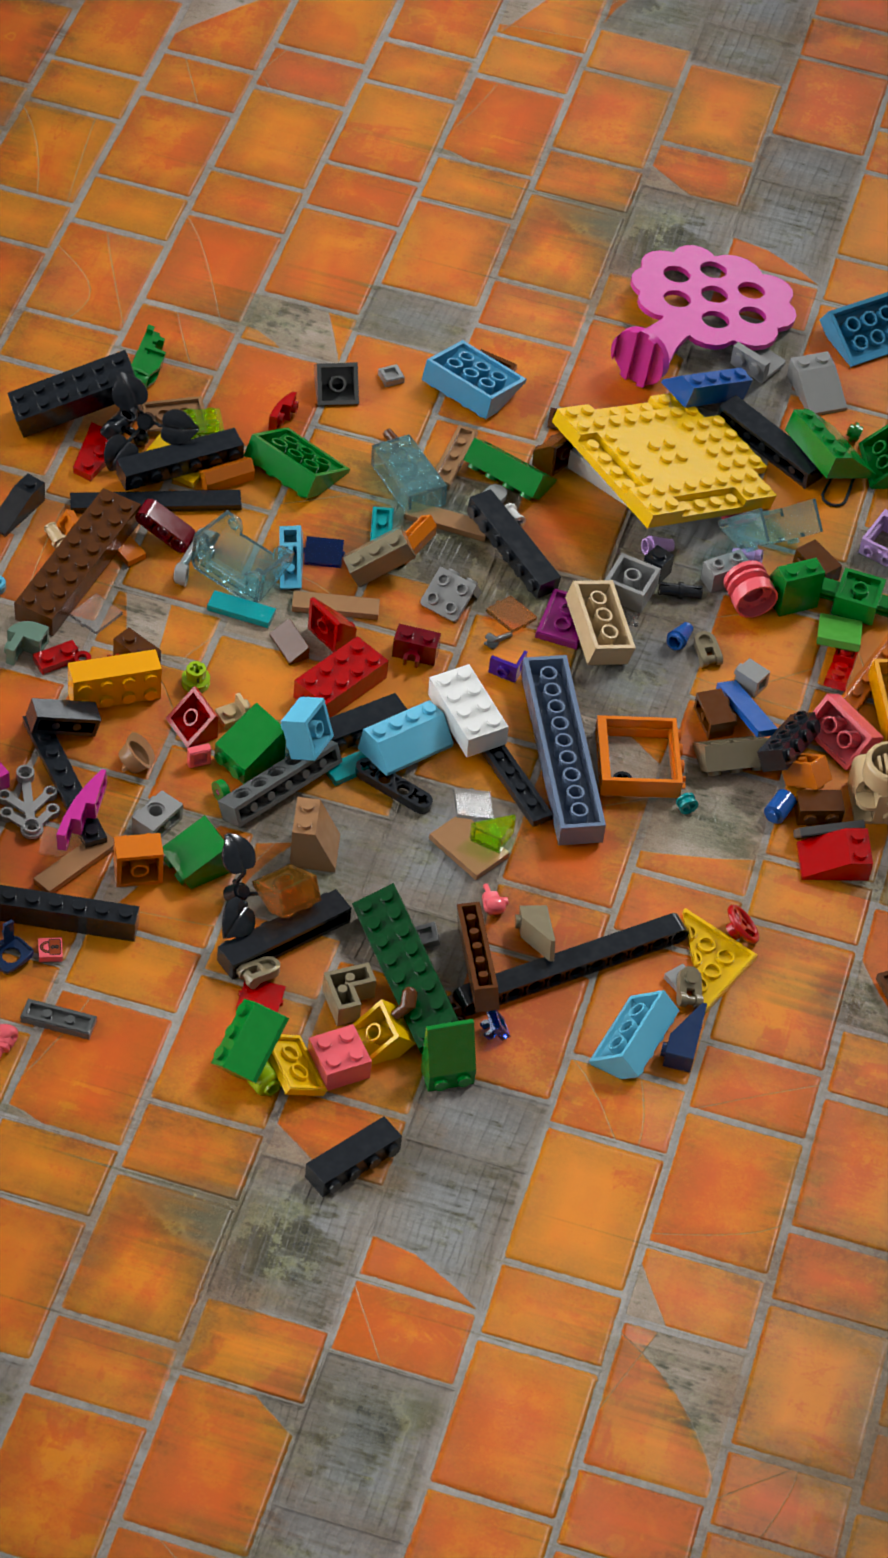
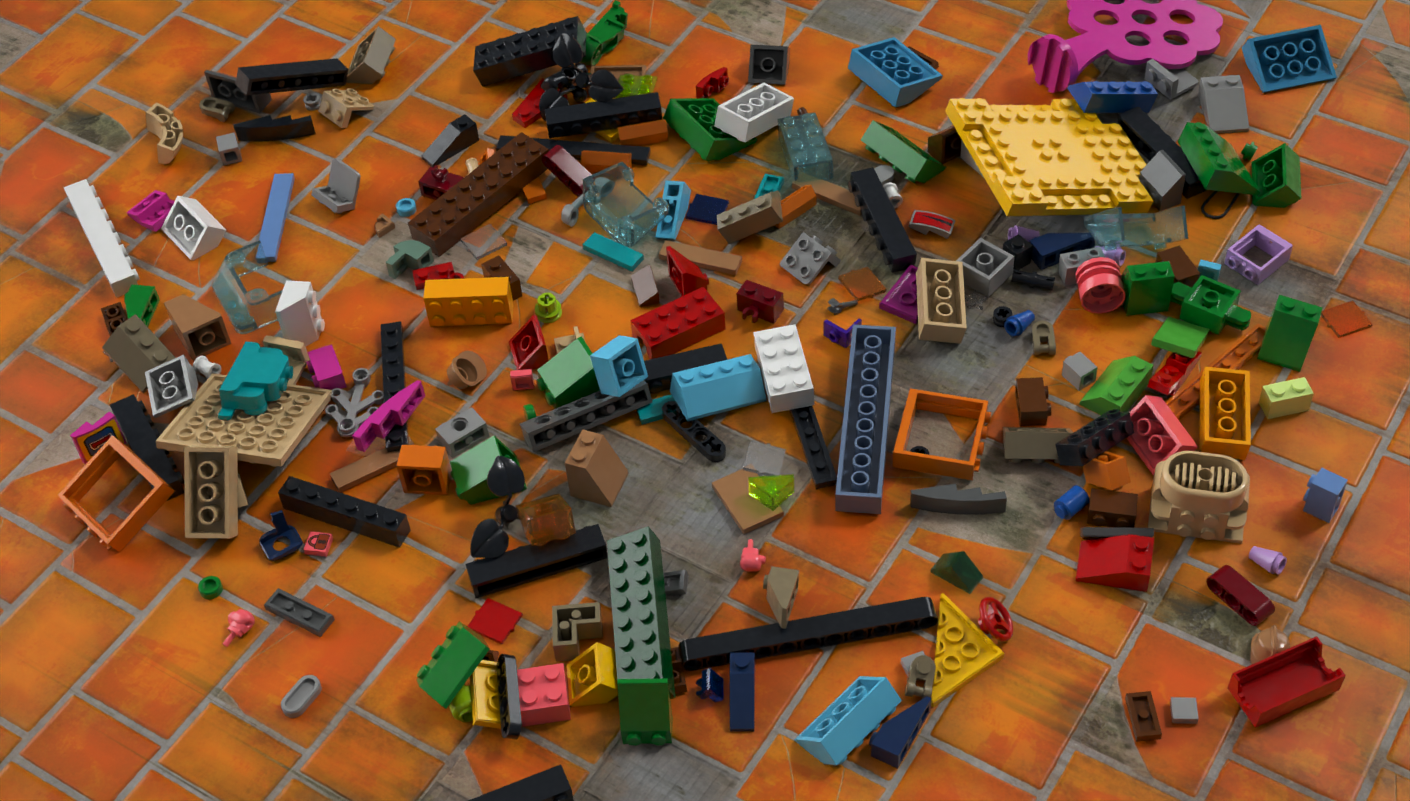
camera: 25 degrees right, 0 degrees up
black brick [26,698,101,737] -> none
dark tan plate [236,956,280,989] -> none
light grey tile [378,364,405,387] -> none
reddish brown arm [391,987,417,1021] -> none
medium nougat tile [430,425,478,490] -> none
reddish brown brick [457,902,499,1012] -> none
teal bush [676,793,699,814] -> none
blue tile [716,680,778,738] -> none
none -> light grey tile [281,675,322,718]
none -> dark red brick [418,165,464,200]
none -> black beam [496,654,522,740]
none -> orange piece [581,150,632,176]
none -> white brick [714,82,794,142]
none -> dark blue slope [730,653,756,731]
none -> slope [908,210,955,239]
none -> dark grey slope [910,484,1007,514]
none -> clear green slope [931,551,983,594]
none -> black bush [993,306,1013,327]
none -> dark blue slope [1029,233,1096,270]
none -> bright green slope [1079,356,1154,415]
none -> slope [1139,150,1186,211]
none -> medium azure tile [1198,260,1221,281]

